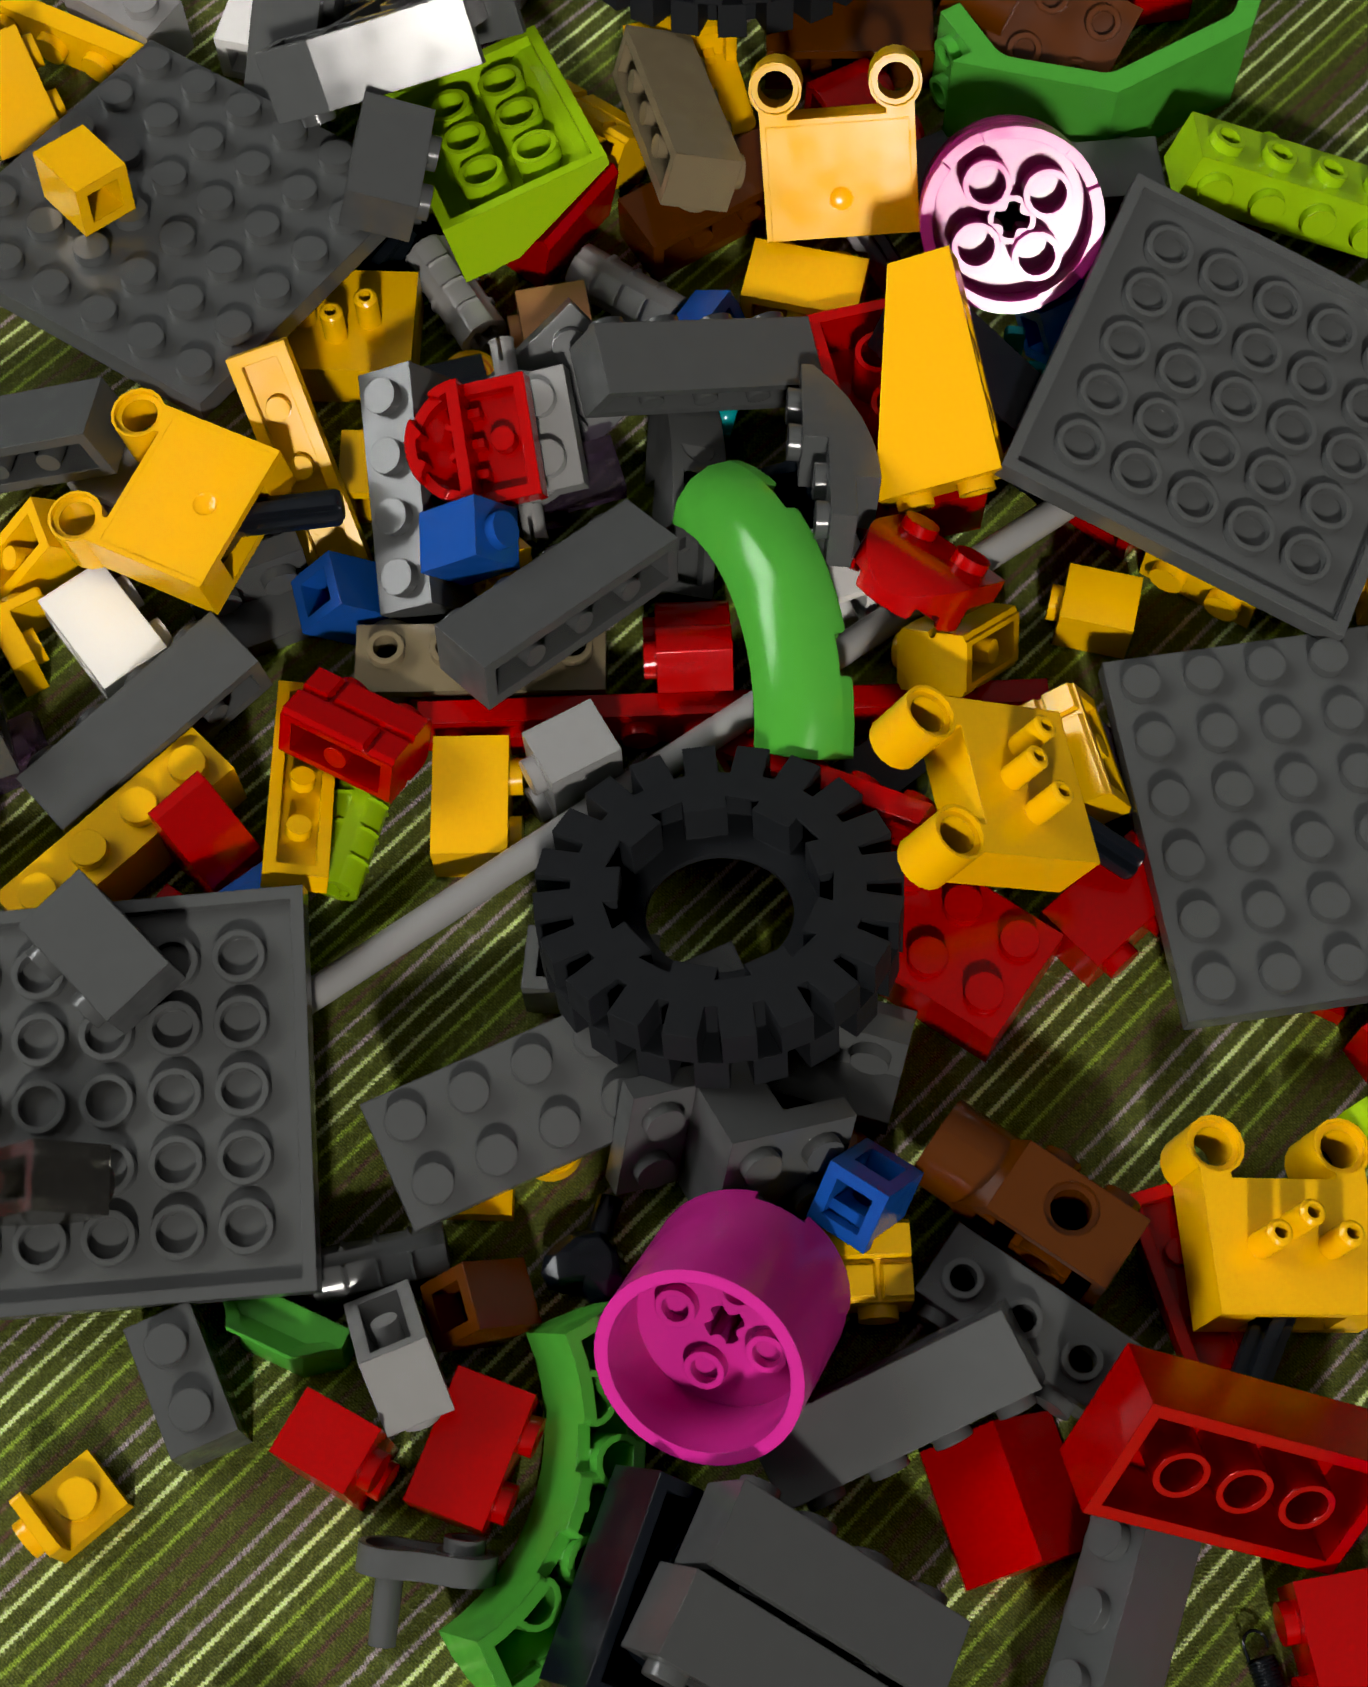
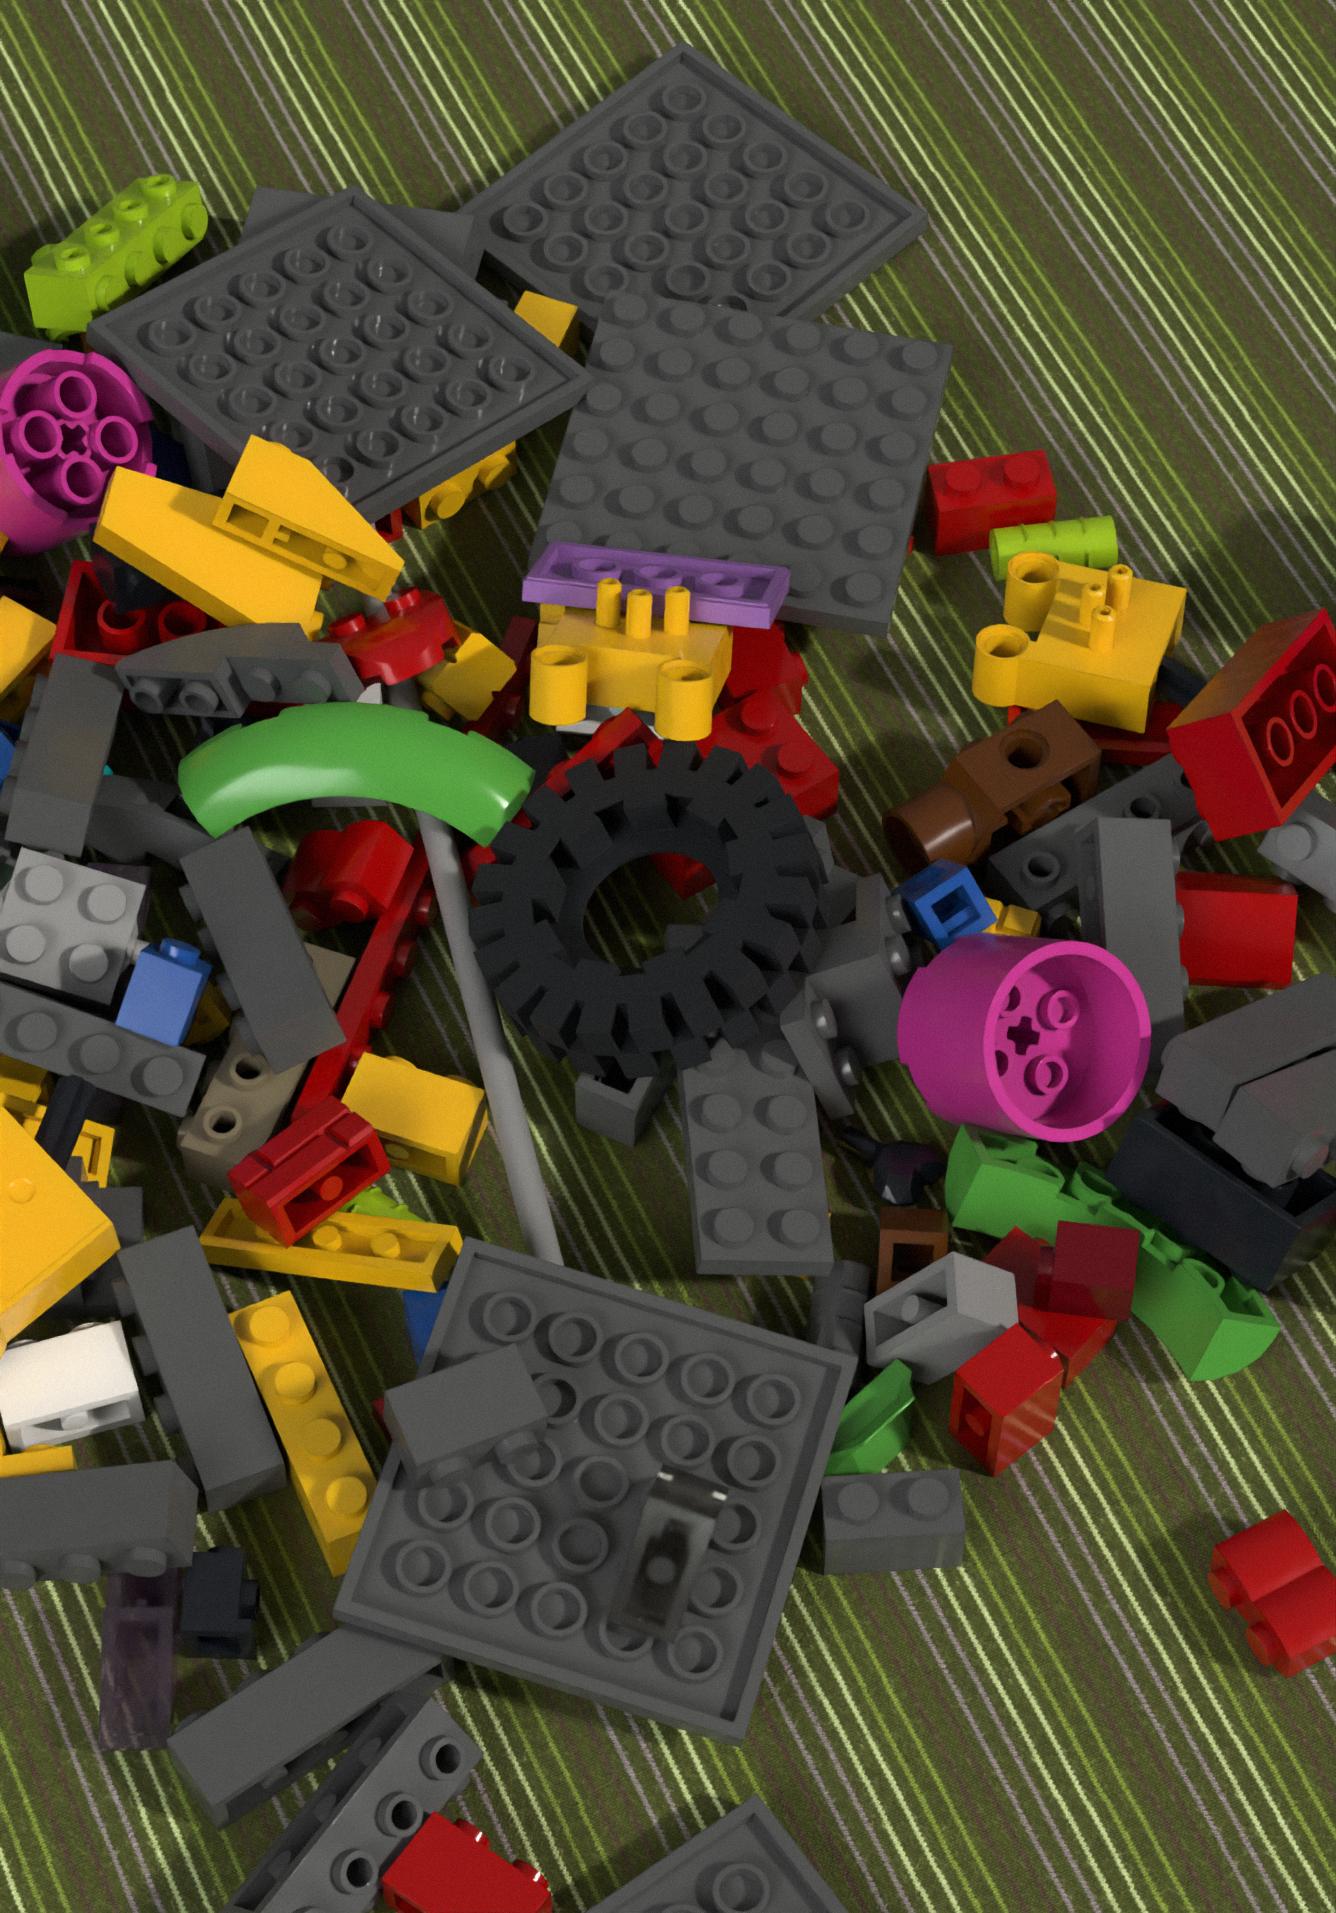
camera: 70 degrees left, 10 degrees down
yellow bracket [8,1449,134,1564] -> none
red slope [147,770,263,893] -> none
blue brick [291,550,393,645] -> none
dark grey piece [355,1533,499,1649] -> none
red slope [404,371,548,506] -> none
light grey brick [519,698,624,823] -> none
yellow brick [1045,563,1144,659] -> none
none -> yellow slope [211,434,405,603]
none -> medium lavender tile [522,541,791,630]
none -> dark red brick [1036,1220,1140,1322]

